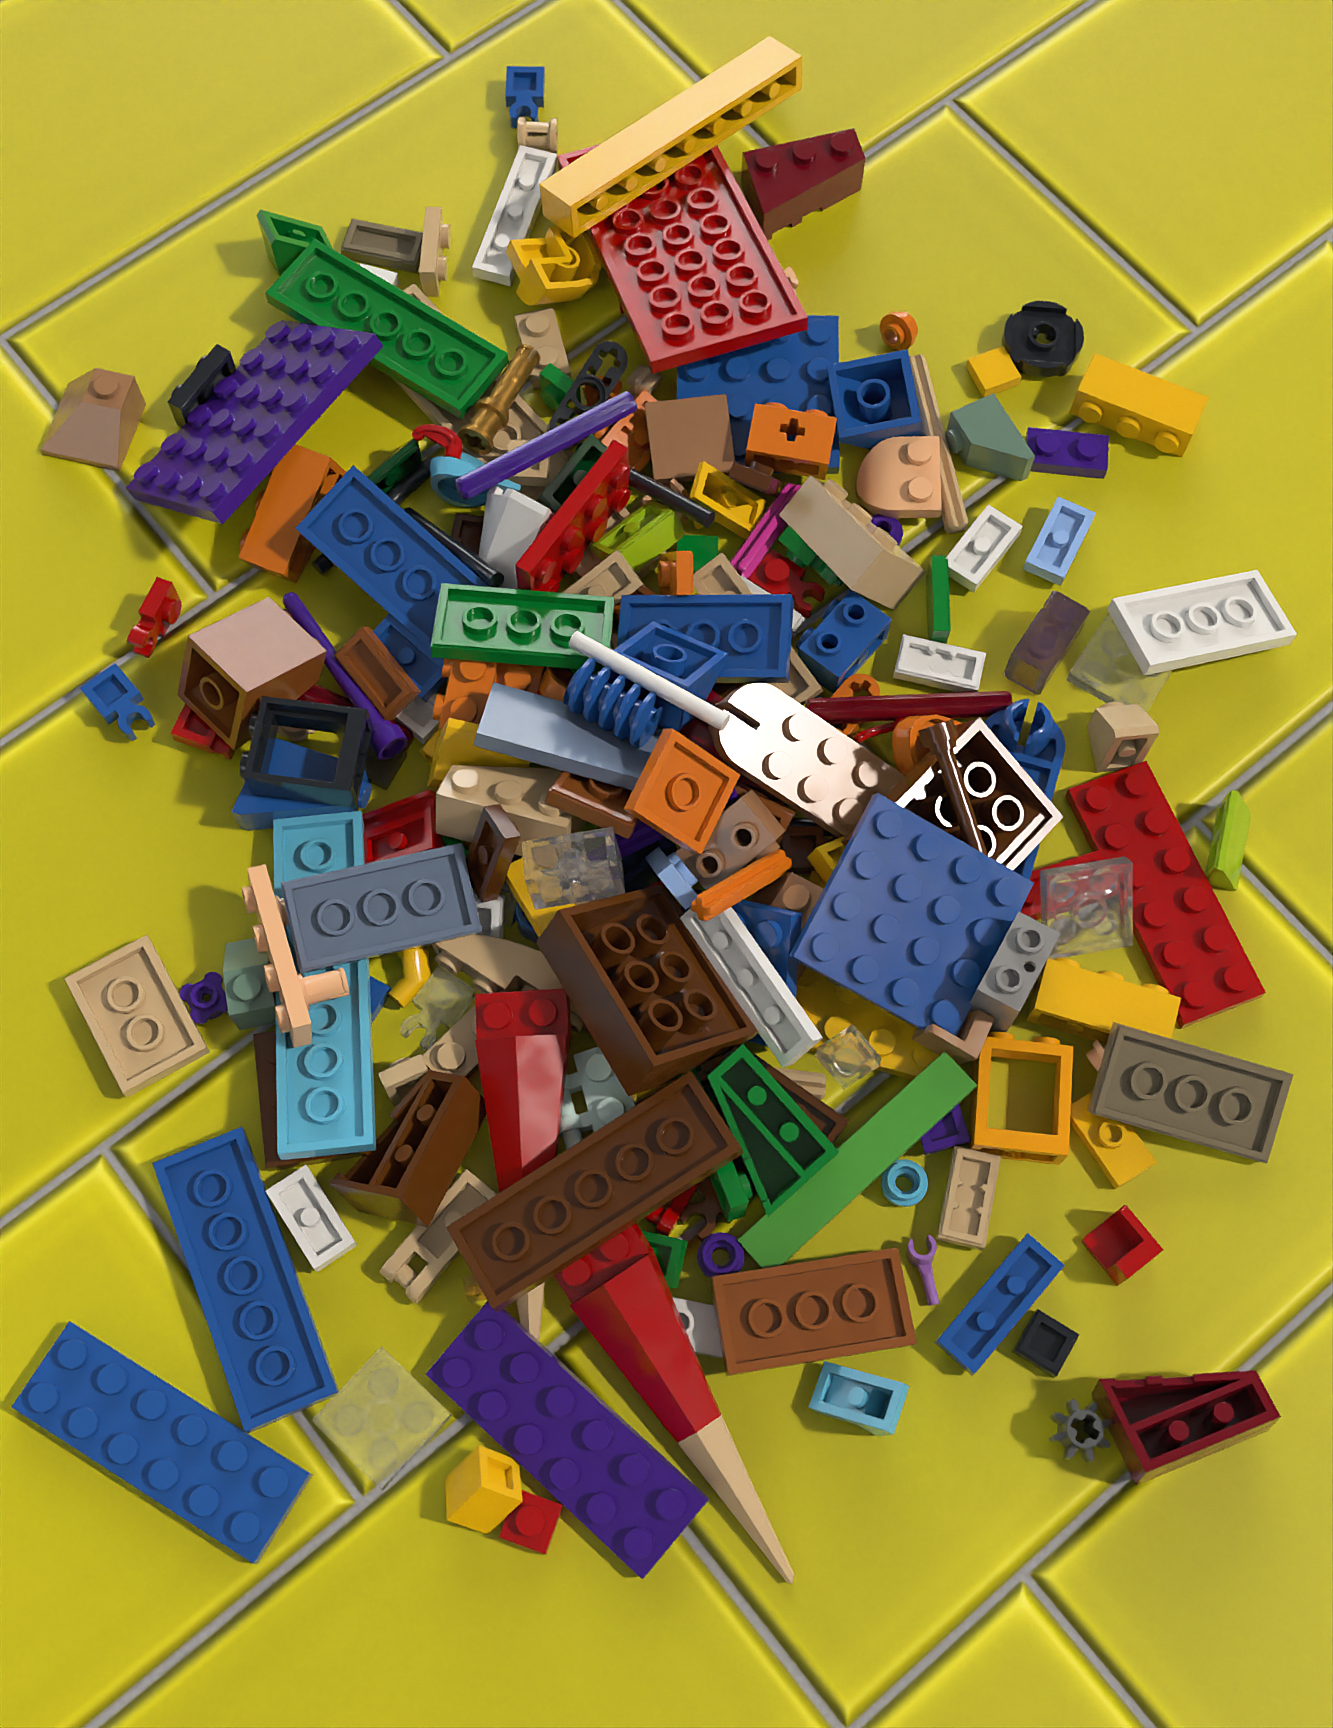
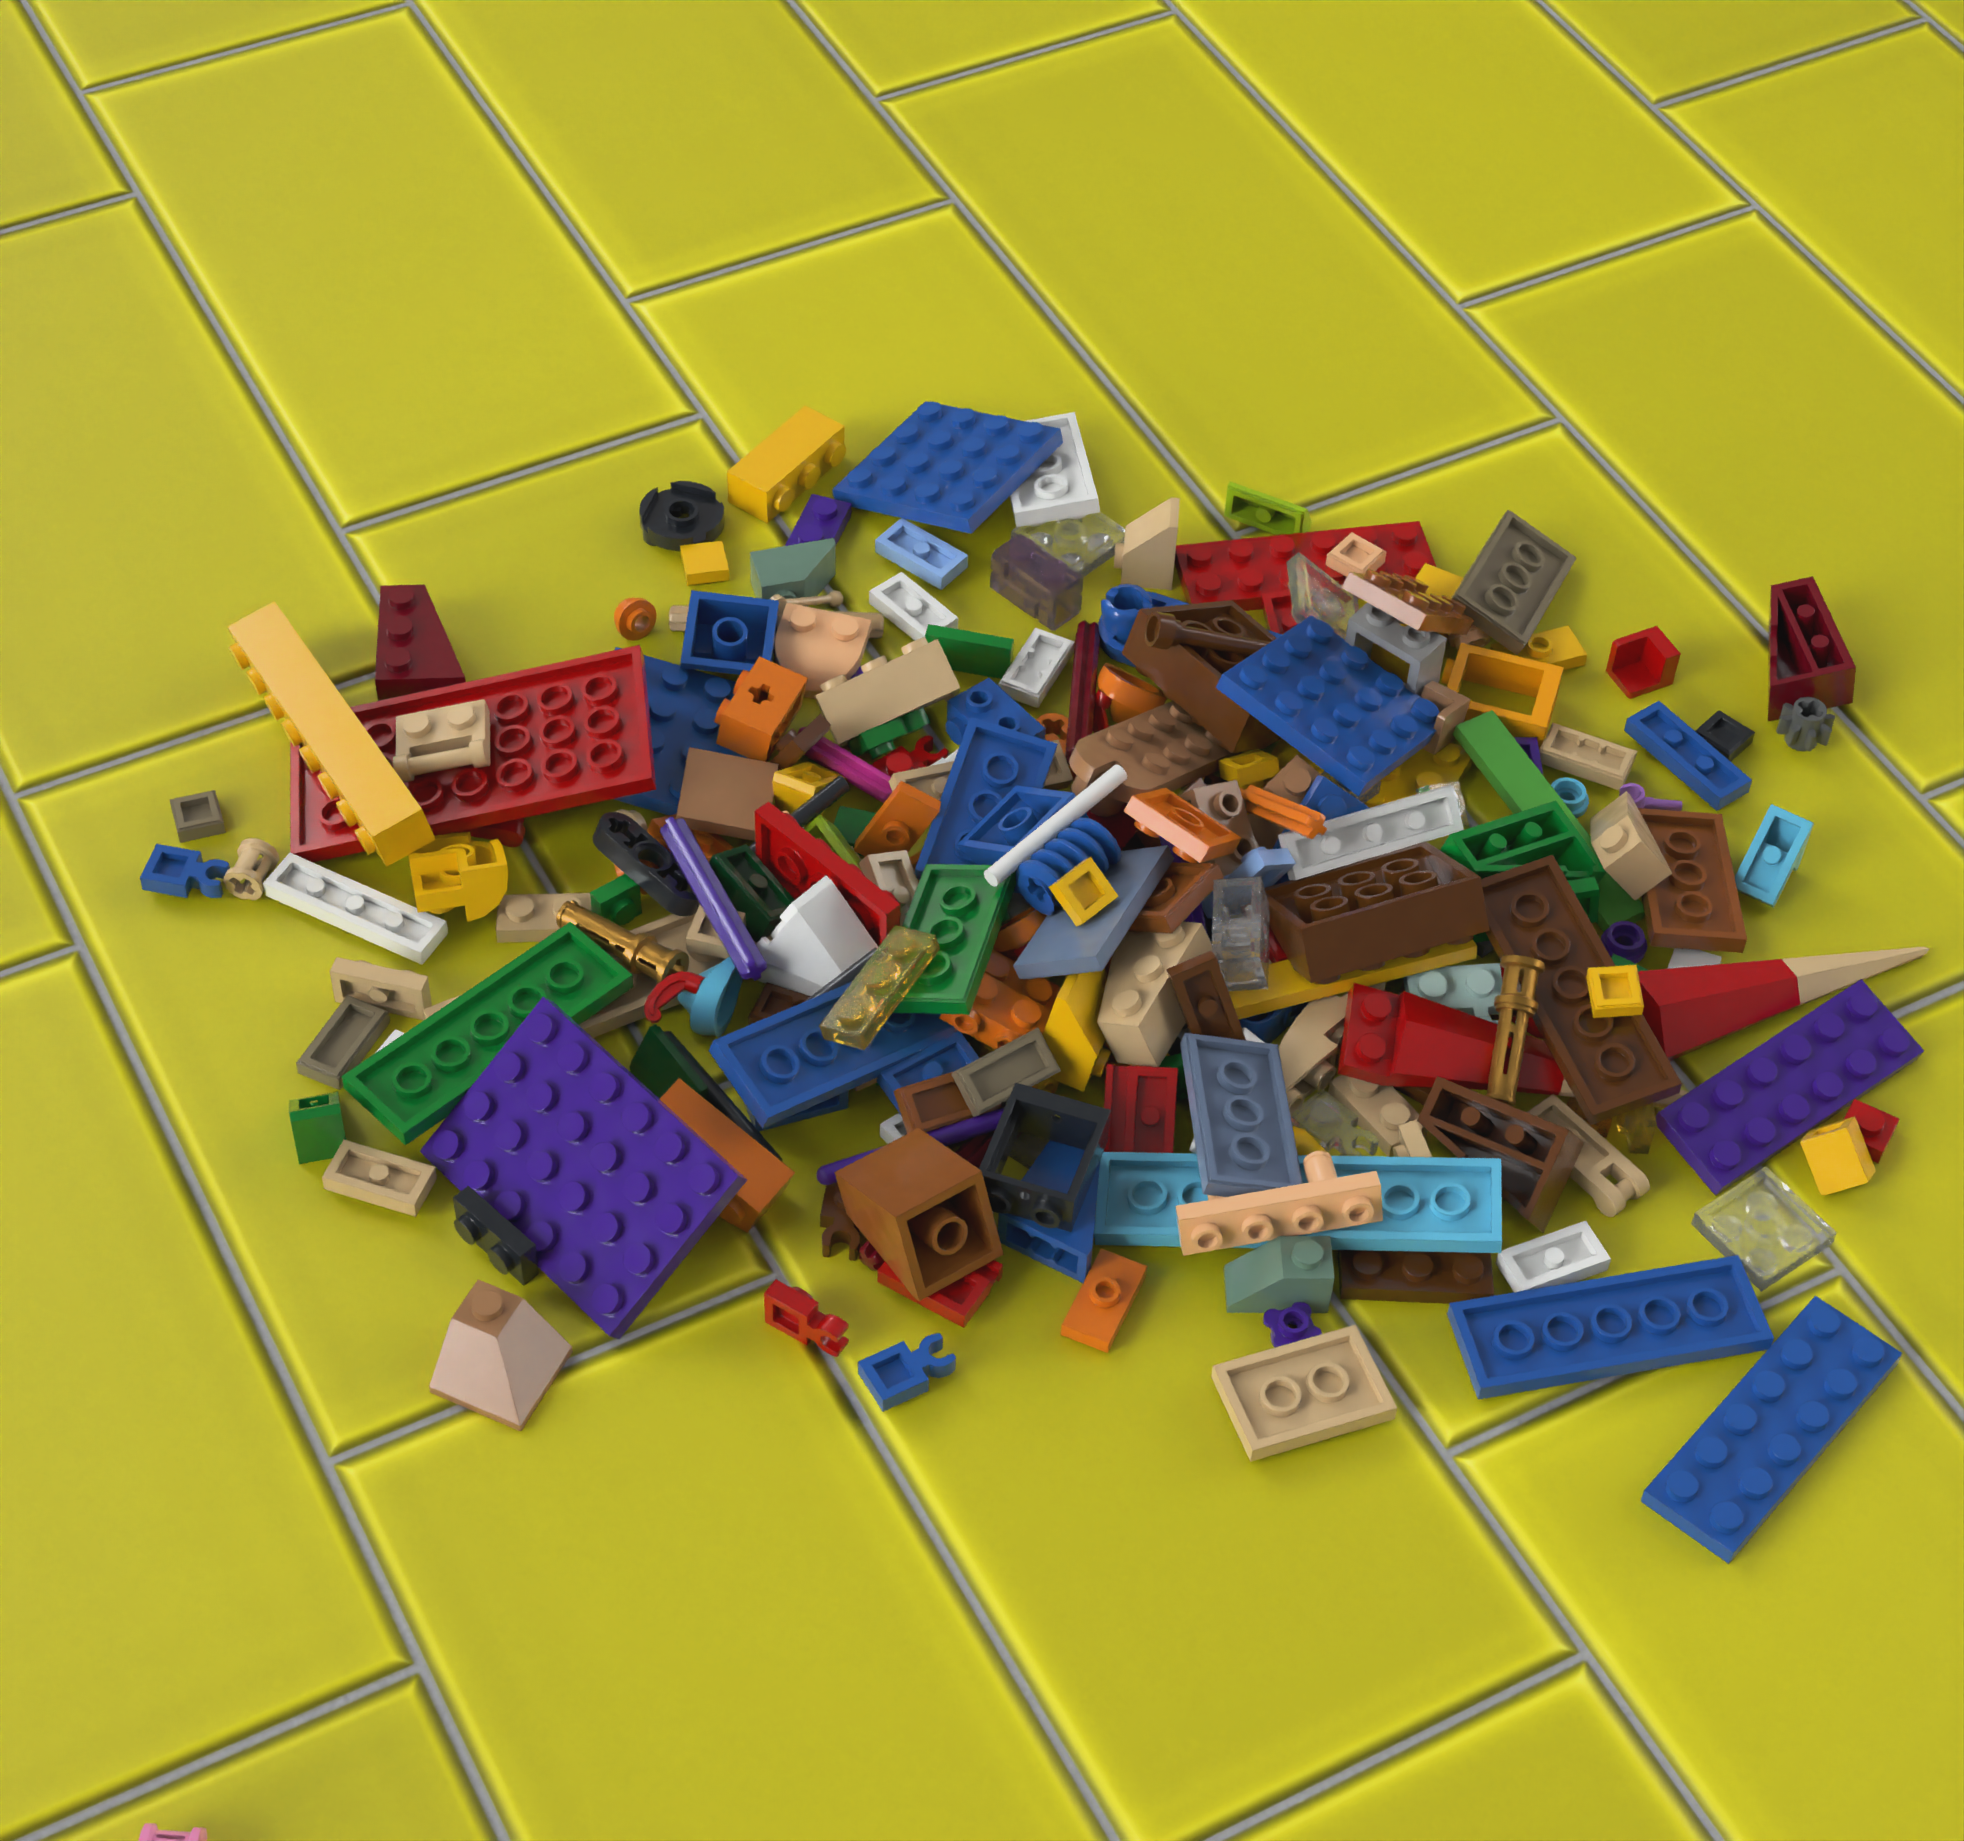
camera: 80 degrees left, 20 degrees down
none -> dark tan tile [170,790,226,843]
none -> tan plate [322,1139,437,1217]
none -> tan plate [393,699,490,783]
none -> tan hinge [770,590,843,614]
none -> clear yellow plate [819,925,940,1050]
none -> blue plate [832,401,1063,534]
none -> dark tan tile [951,1027,1061,1117]
none -> yellow plate [1048,857,1119,927]
none -> orange plate [1061,1249,1148,1353]
none -> light nougat tile [1326,532,1387,577]
none -> dark orange plate [1341,569,1474,635]
none -> pearl gold pin [1485,955,1545,1106]
none -> yellow tile [1586,965,1644,1018]
none -> tan slope [1590,791,1672,900]

